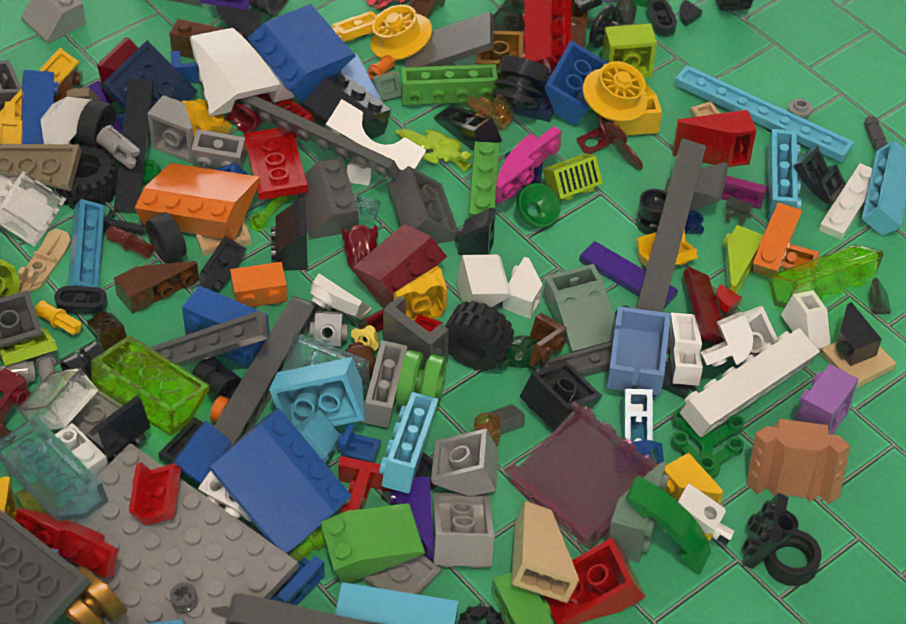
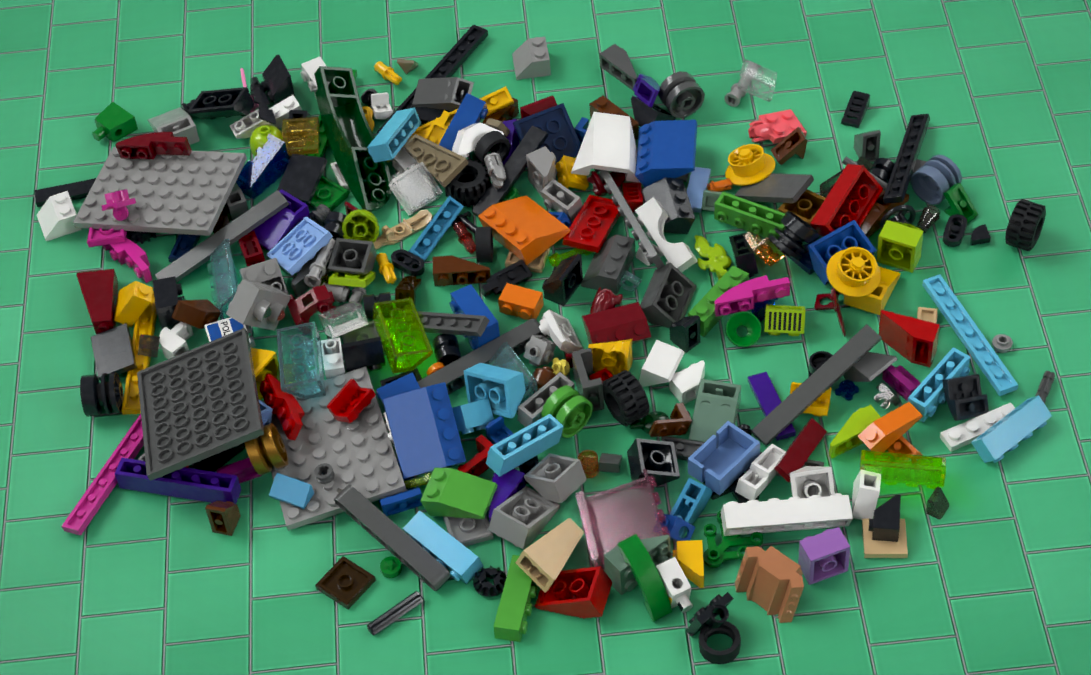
camera: 40 degrees right, 0 degrees up
yellow hinge [332,11,377,42] -> none
white brick [700,312,753,367] -> none
red tile [715,284,742,314] -> none

